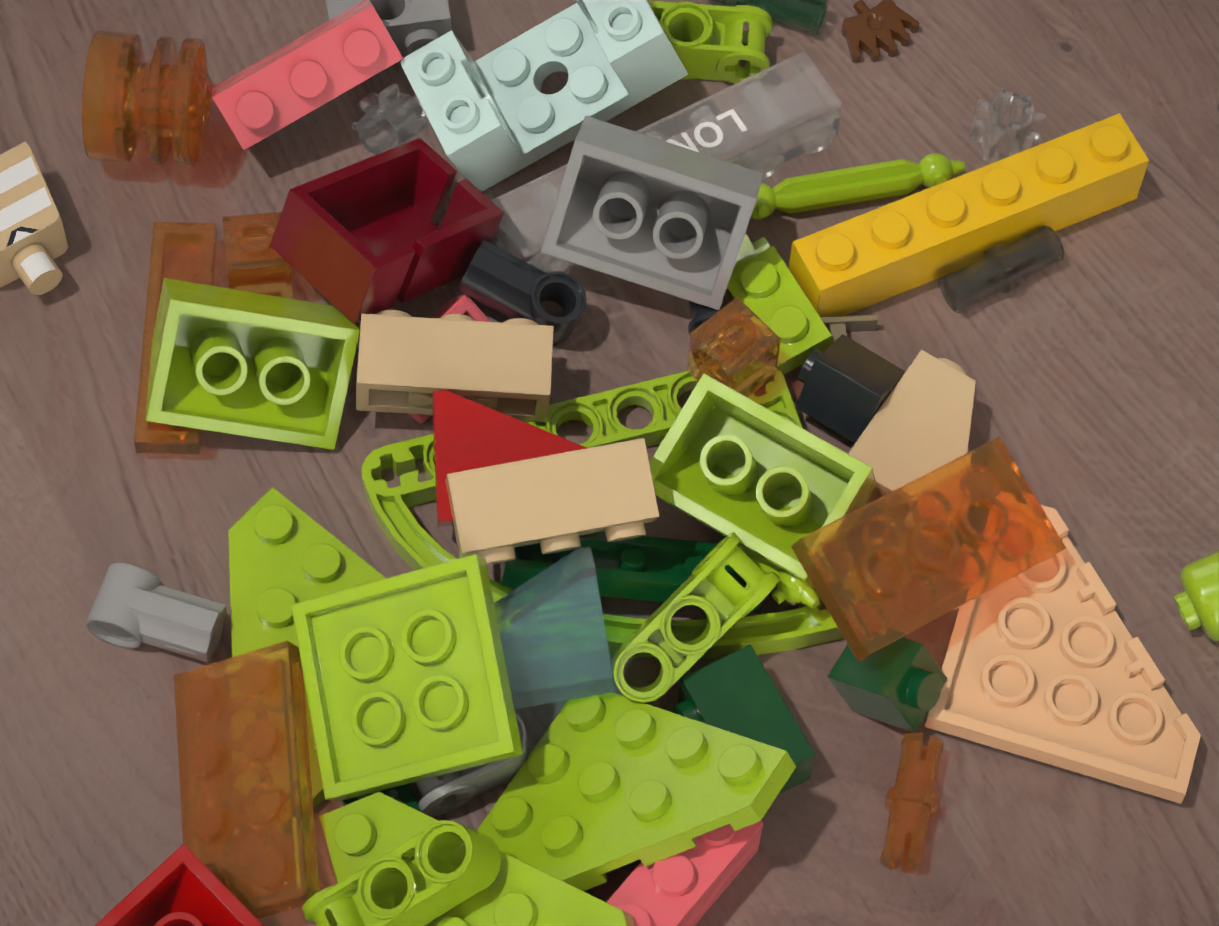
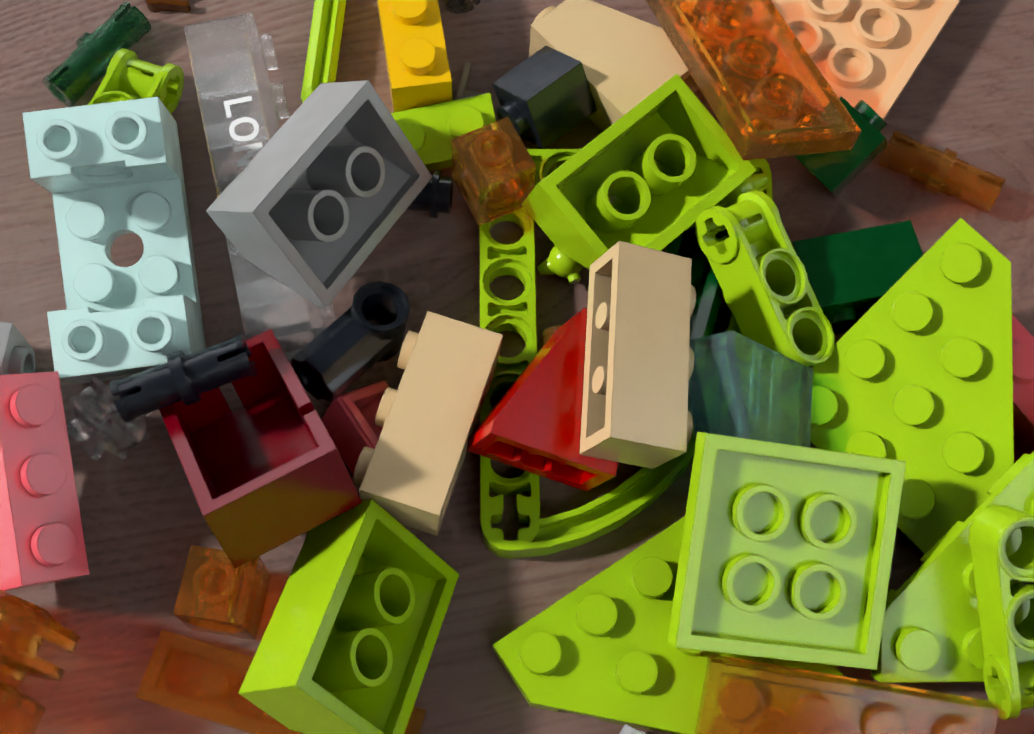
camera: 75 degrees left, 5 degrees up
none -> black pin [110,334,257,423]

